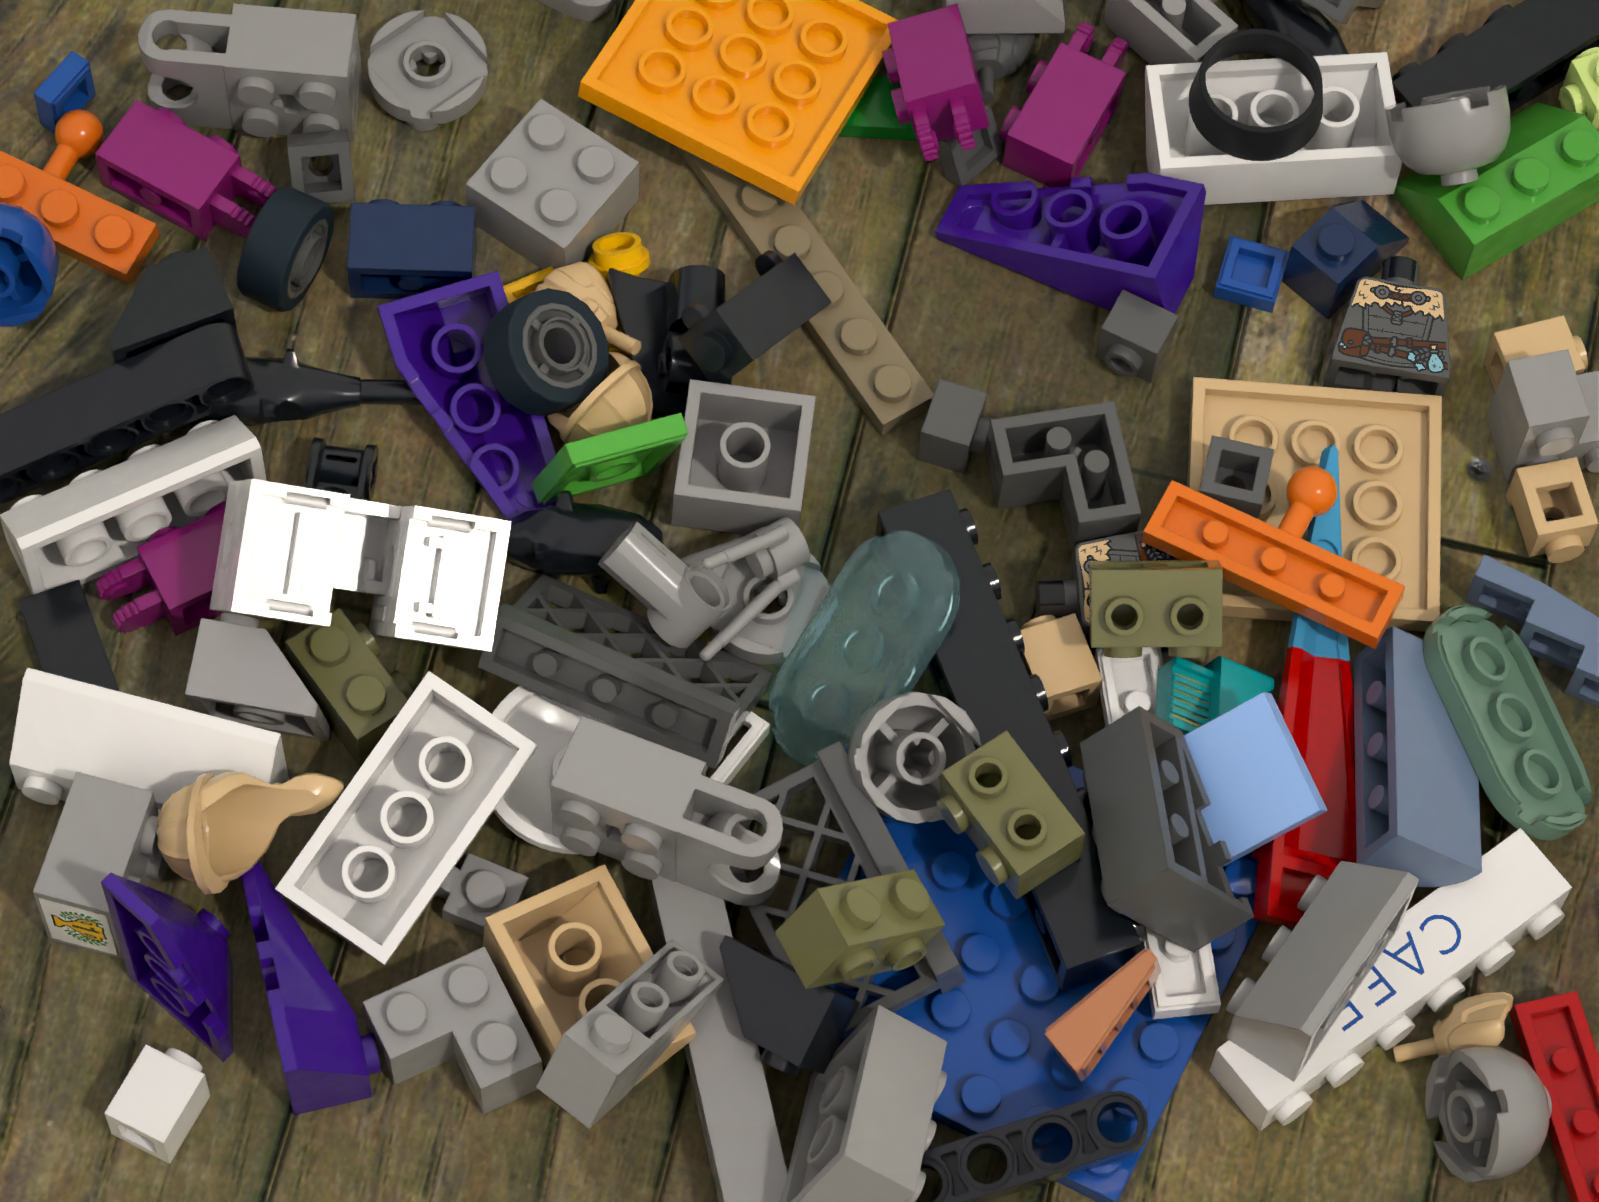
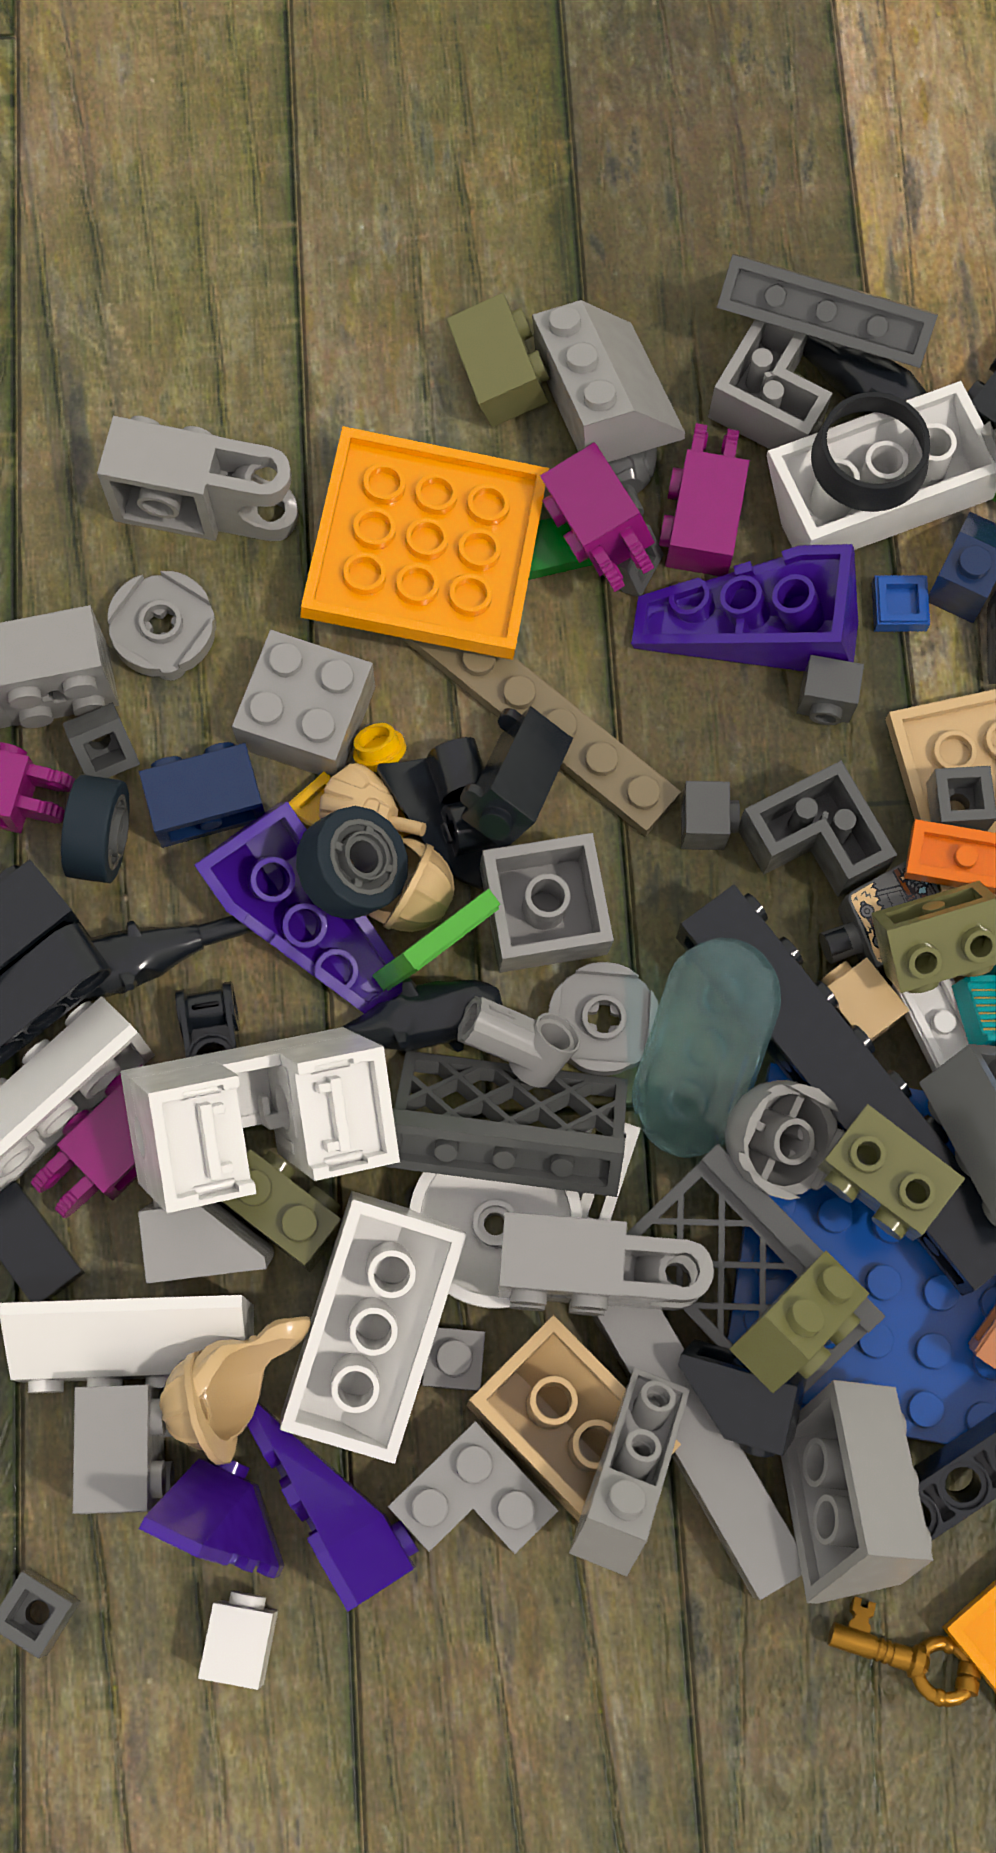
camera: 15 degrees left, 10 degrees up
light grey plant [680,516,810,661] -> none

